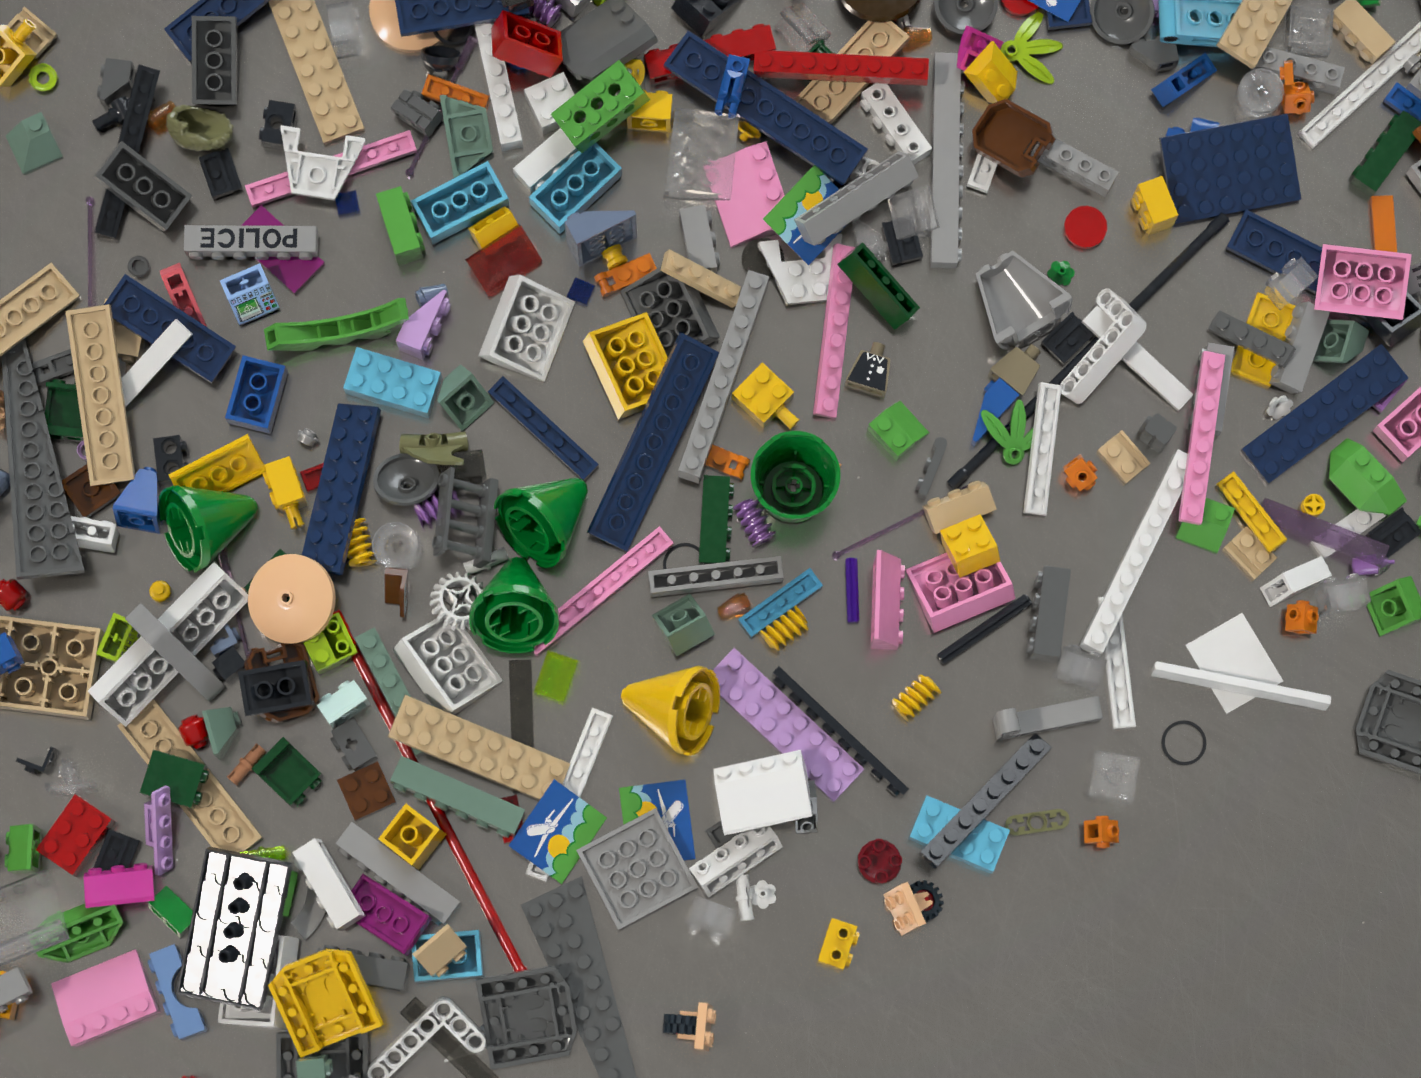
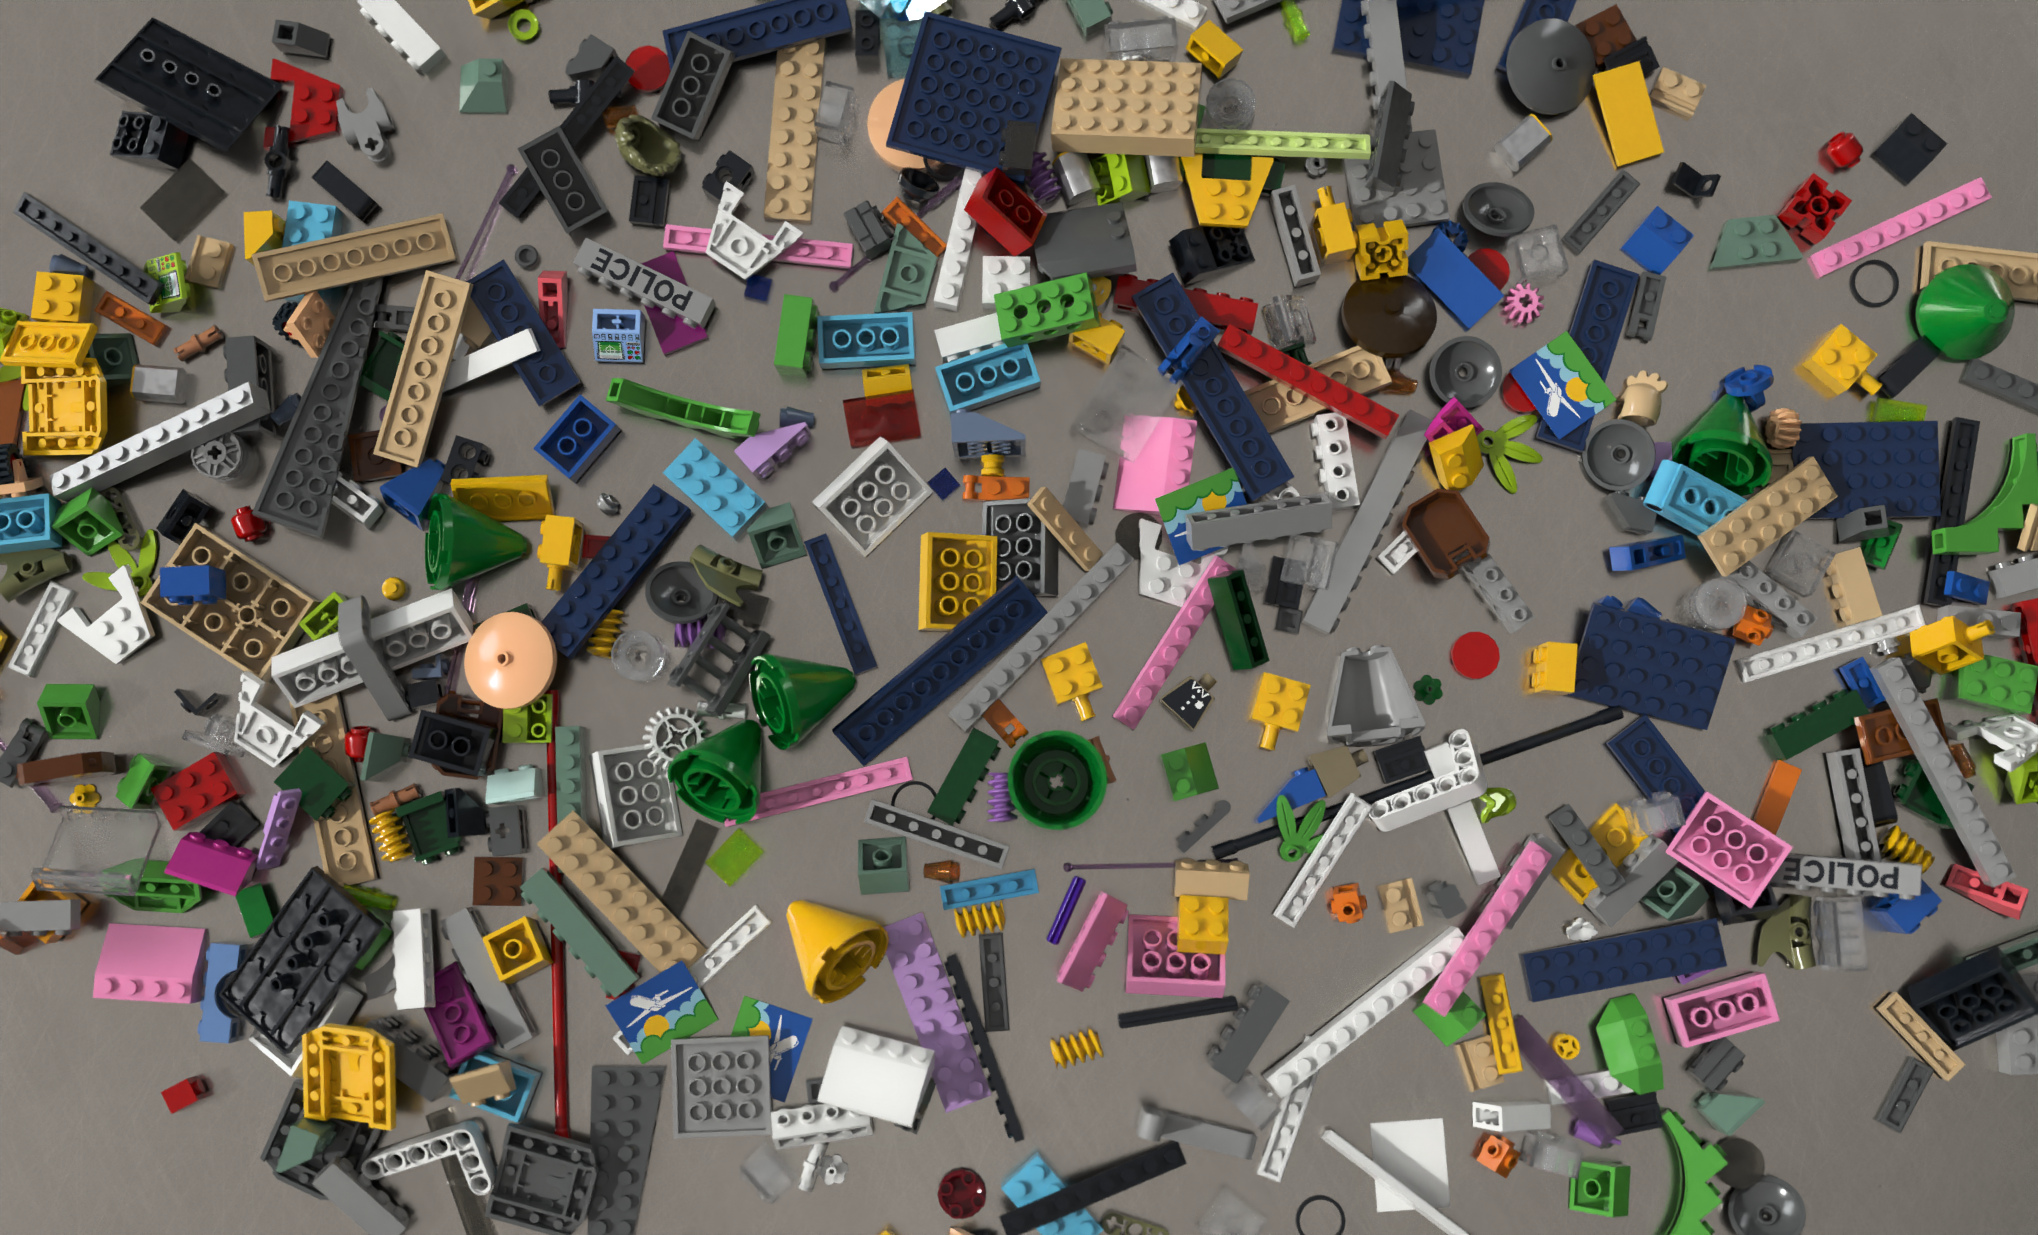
camera: 30 degrees right, 5 degrees up
reddish brown panel [384,567,408,618] -> none
orange plate [1279,60,1294,85] -> none
none -> white wing [234,670,325,768]
none -> yellow piece [369,809,413,863]
none -> black slope [445,788,487,838]
none -> red tile [626,45,671,93]
none -> dark grey tile [978,932,1010,1032]
none -> yellow brick [1249,672,1311,751]
none -> dark grey tile [1274,606,1303,635]
none -> lime piece [1479,787,1517,824]

